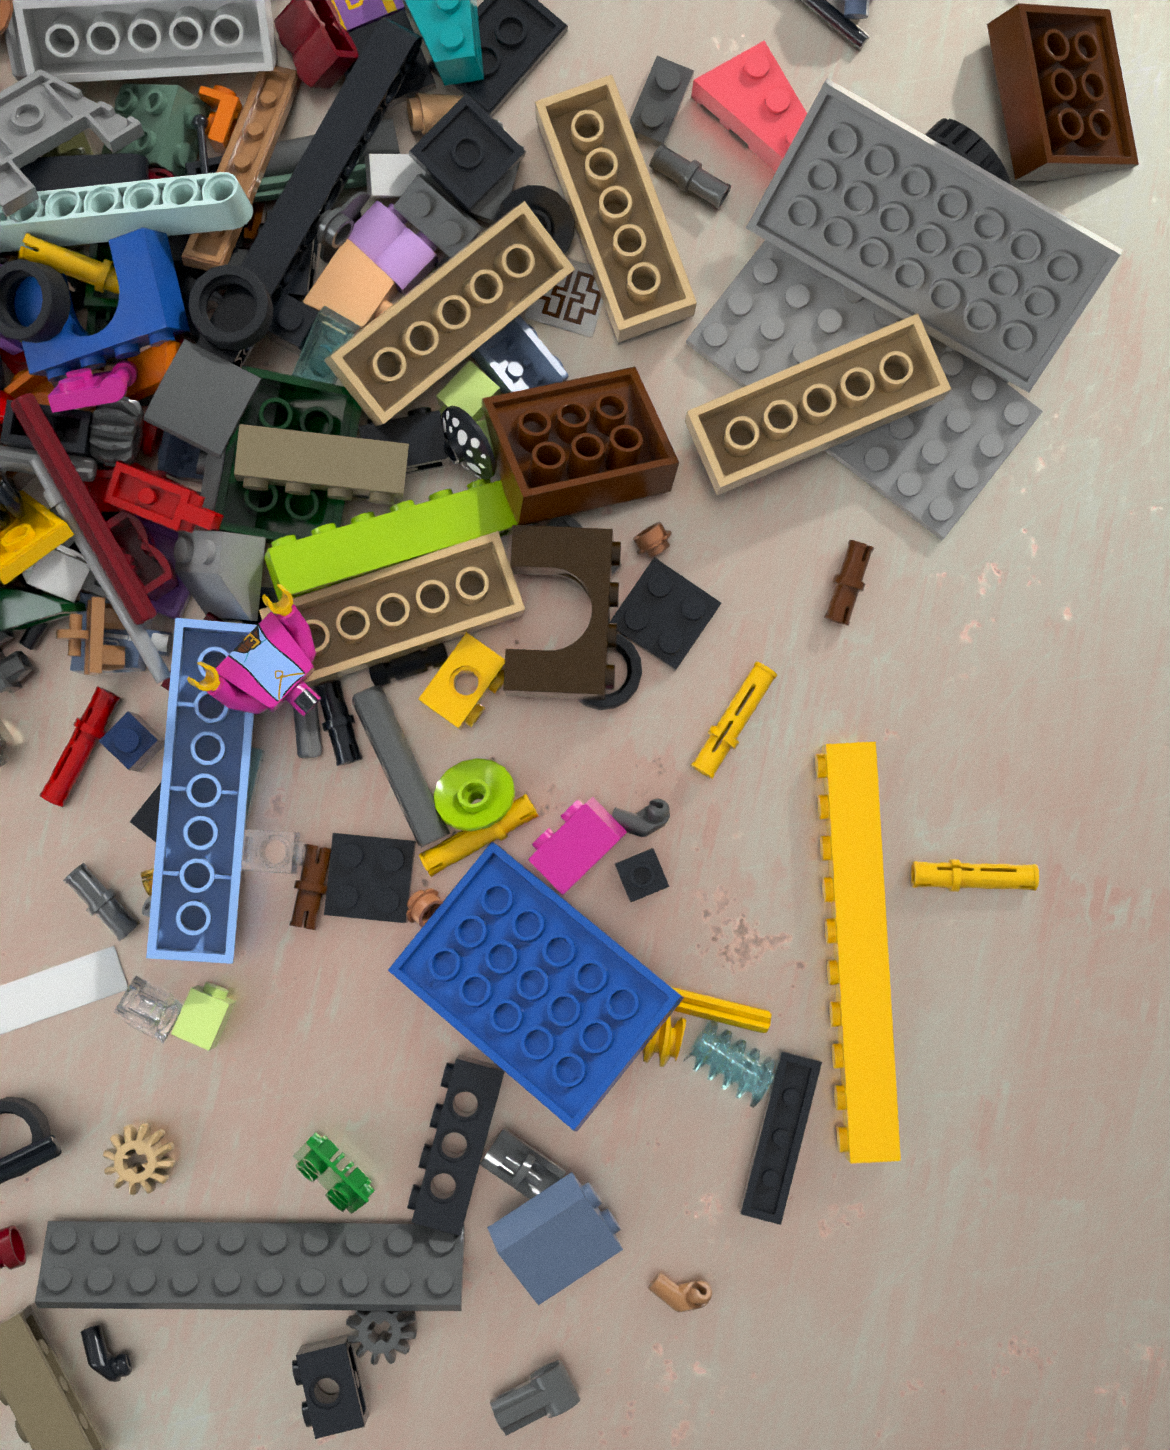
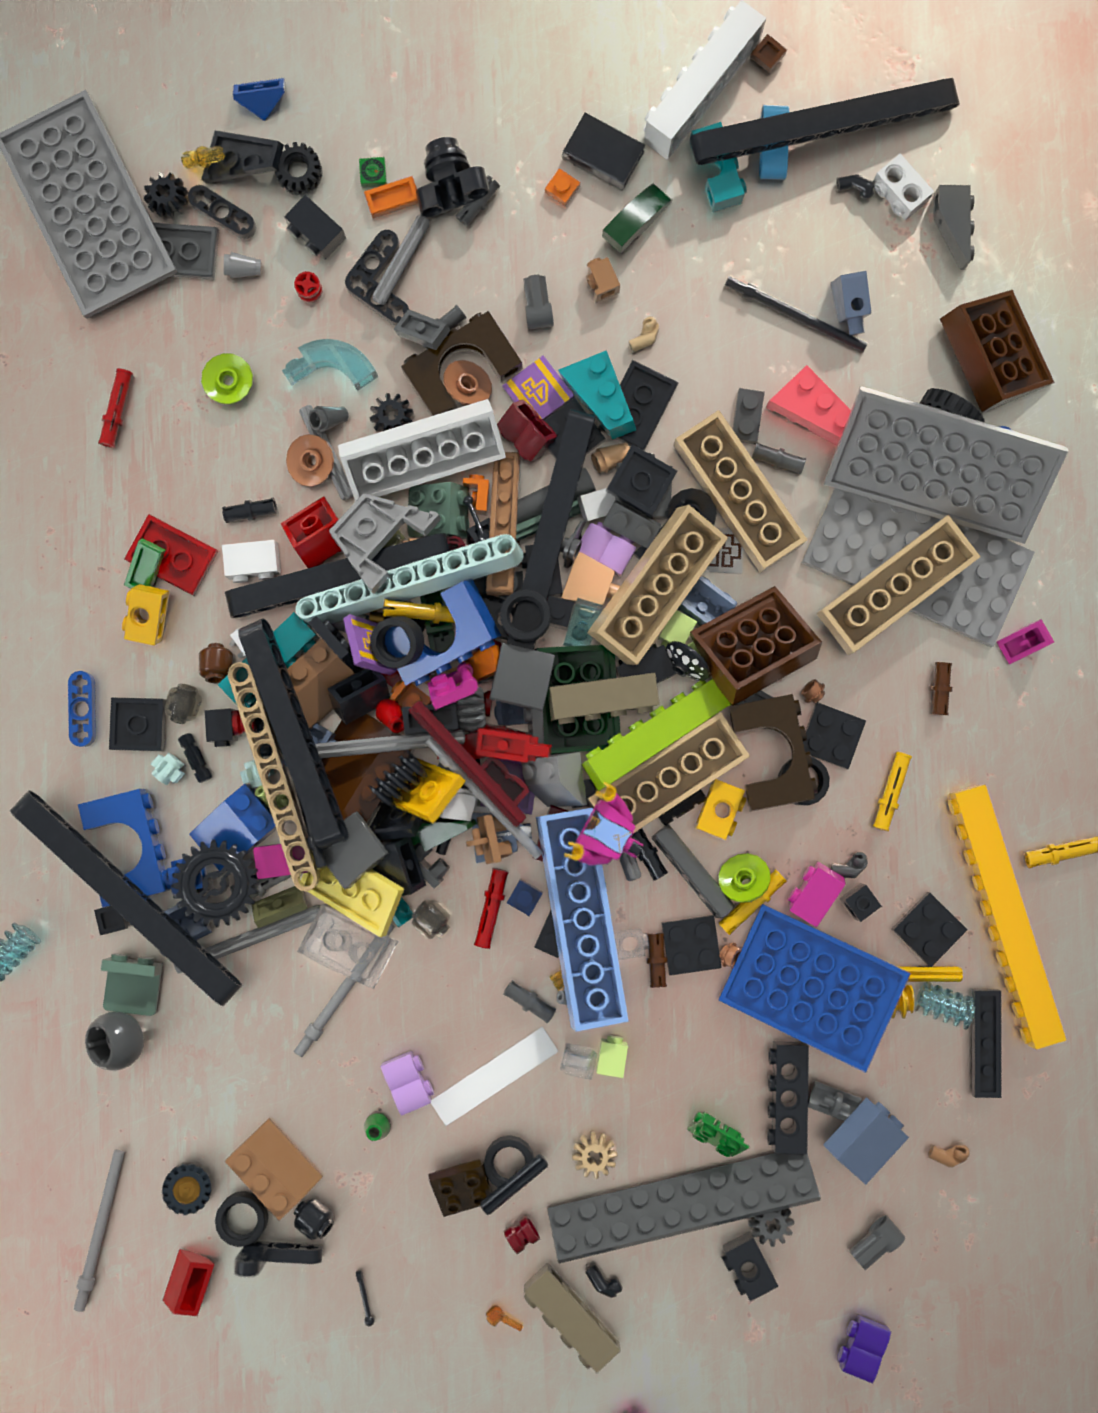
camera: 10 degrees left, 0 degrees up
none -> black plate [892,892,968,967]
none -> dark pink slope [997,619,1054,665]

